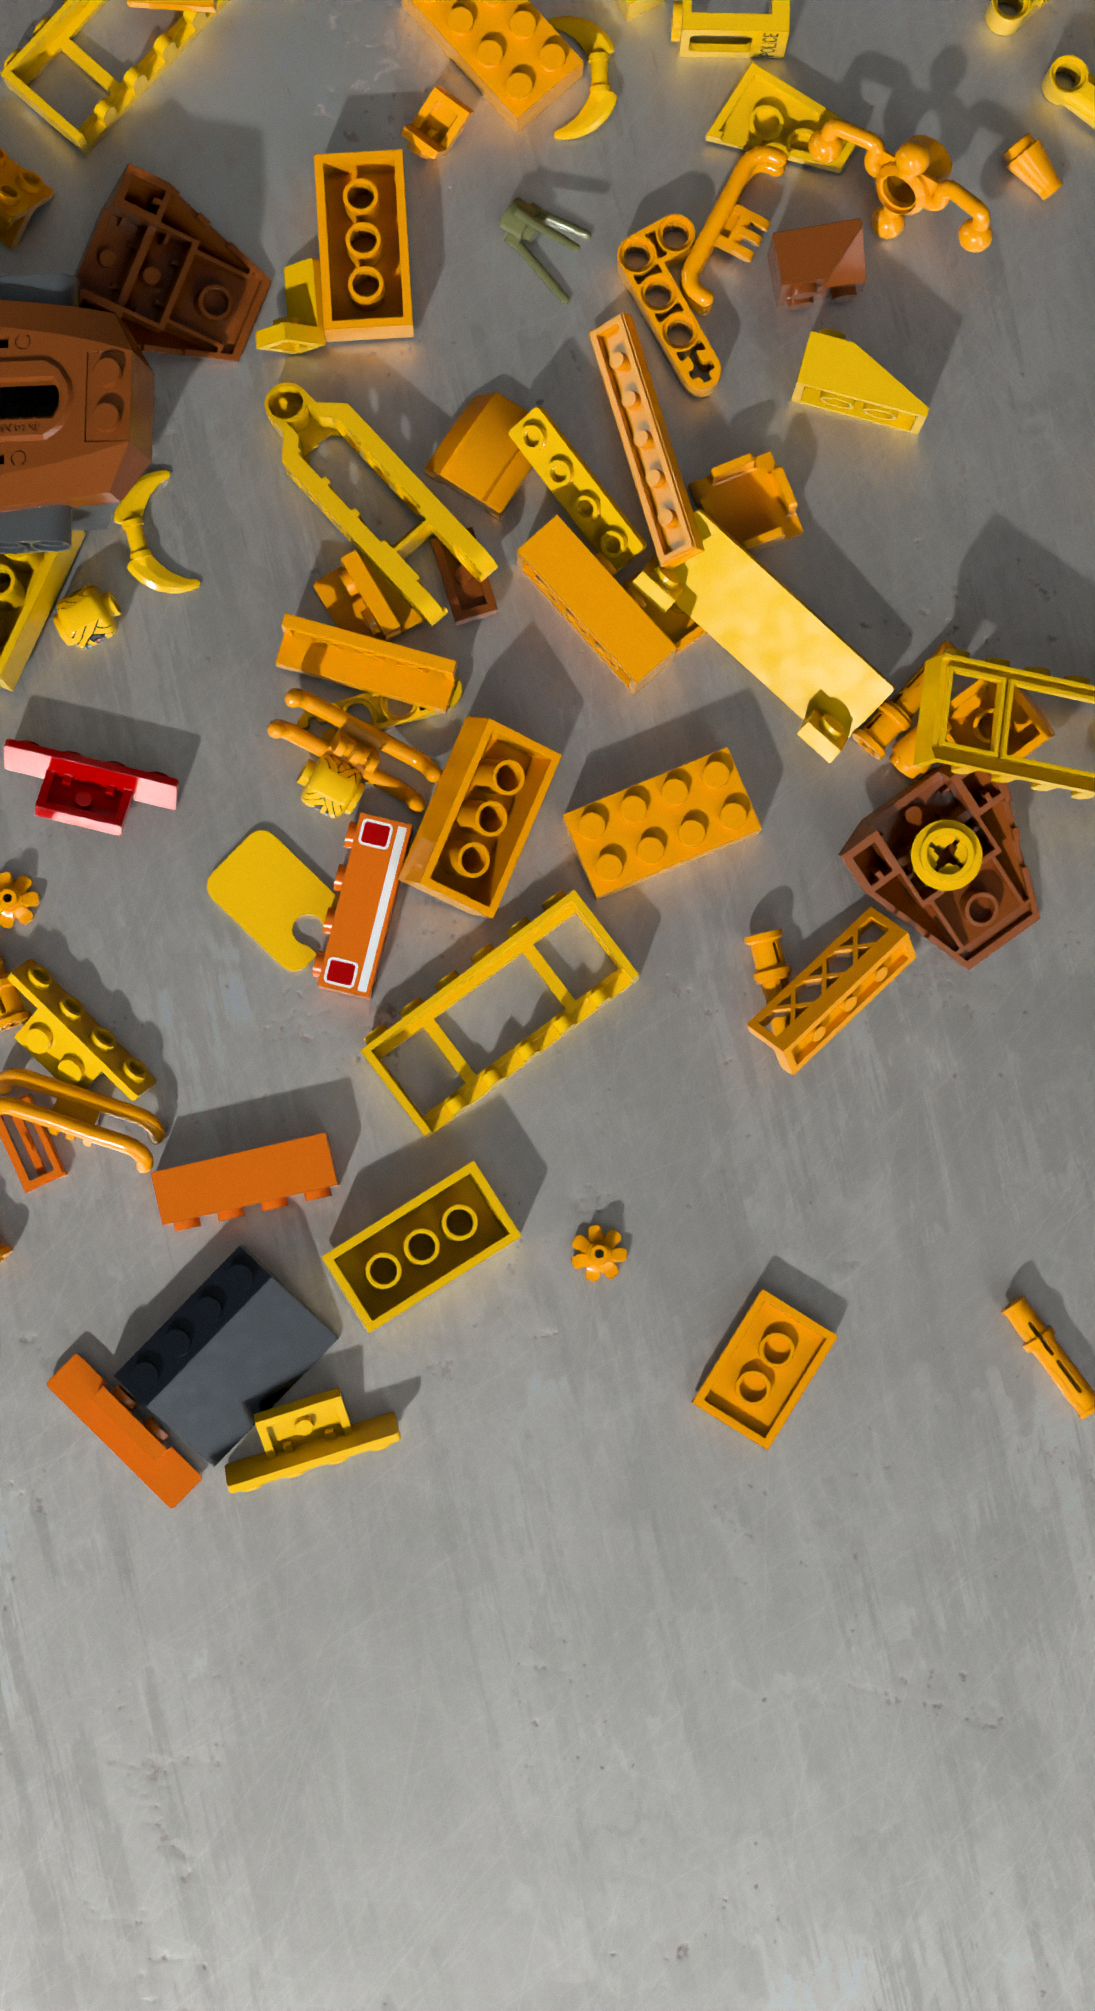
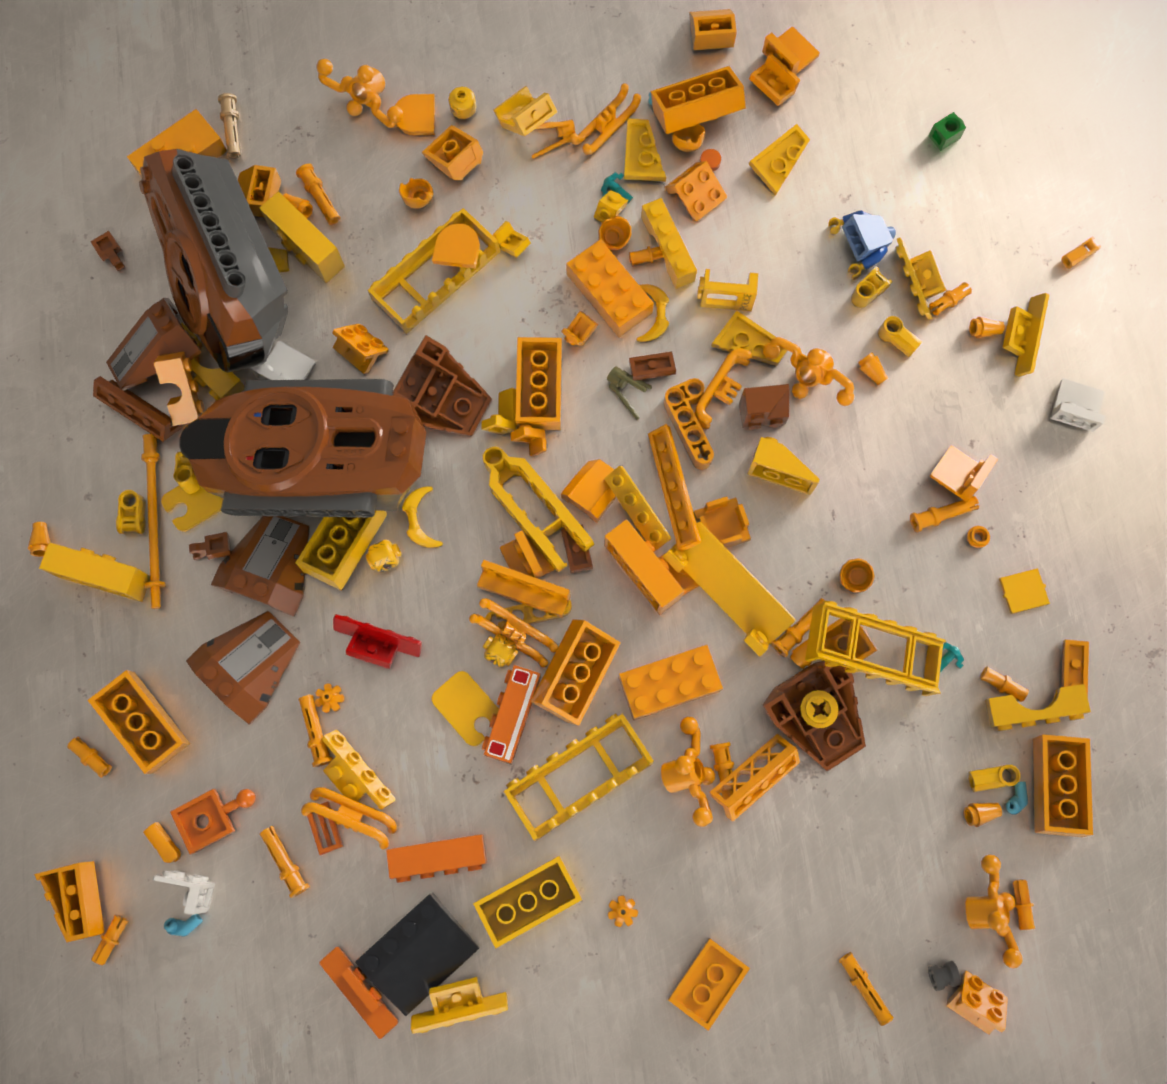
camera: 10 degrees right, 10 degrees down
none -> light orange bracket [510,424,547,456]
none -> dark orange plate [629,351,676,381]
none -> light orange wheel [661,717,716,827]
none -> light orange hair [839,558,875,593]

